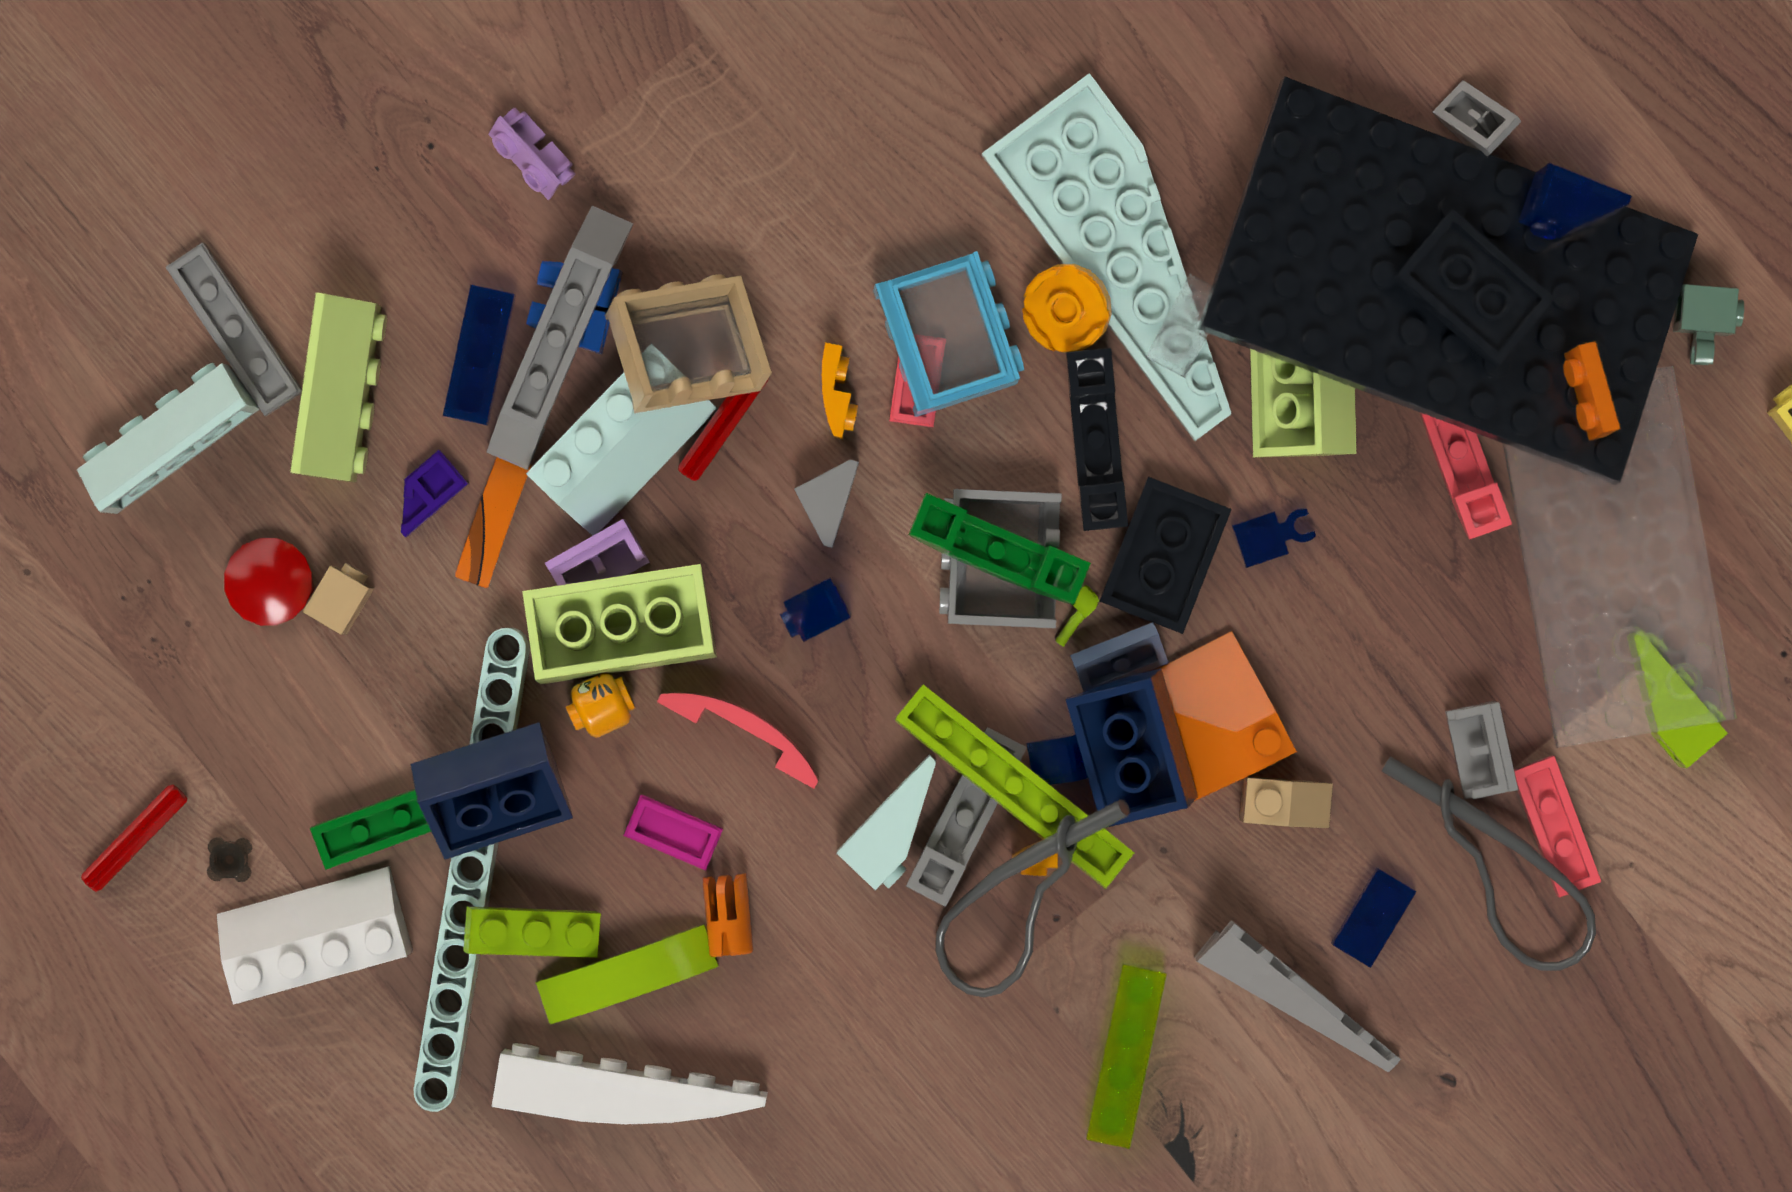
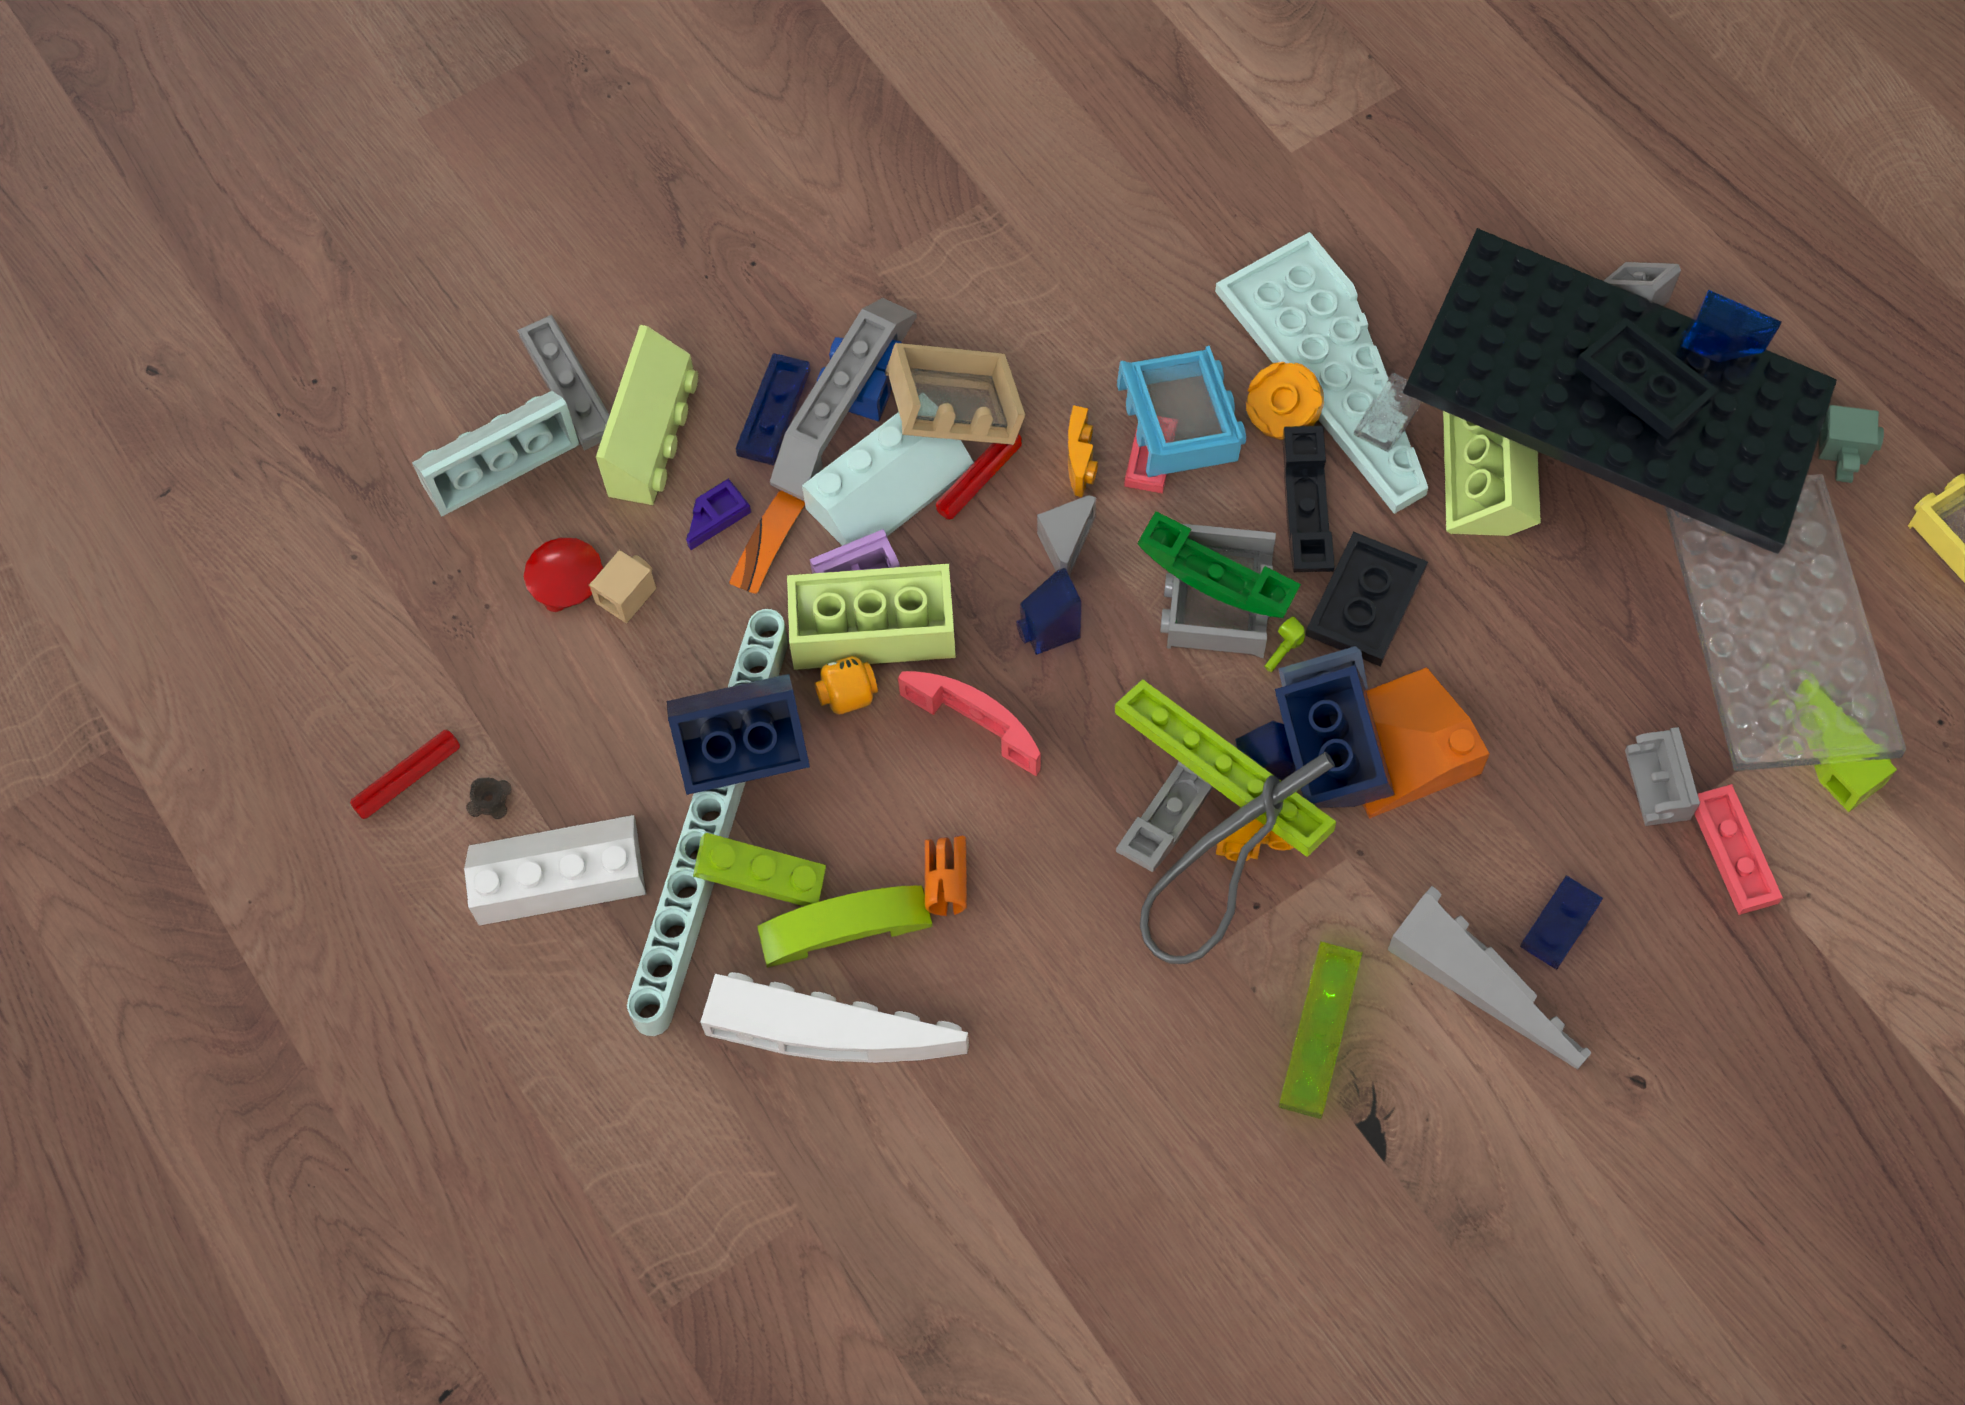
camera: 10 degrees right, 25 degrees down
green plate [310,789,431,870] -> none
lavender hinge [488,108,576,200] -> none
dark pink tile [623,794,724,870] -> none
light aqua slope [837,754,936,890] -> none
clear blue plate [1231,509,1316,568] -> none
tan slope [1239,776,1333,828] -> none
dark grey piece [1382,756,1596,971] -> none
coral slope [1420,412,1512,540] -> none
orange plate [1563,341,1620,441] -> none

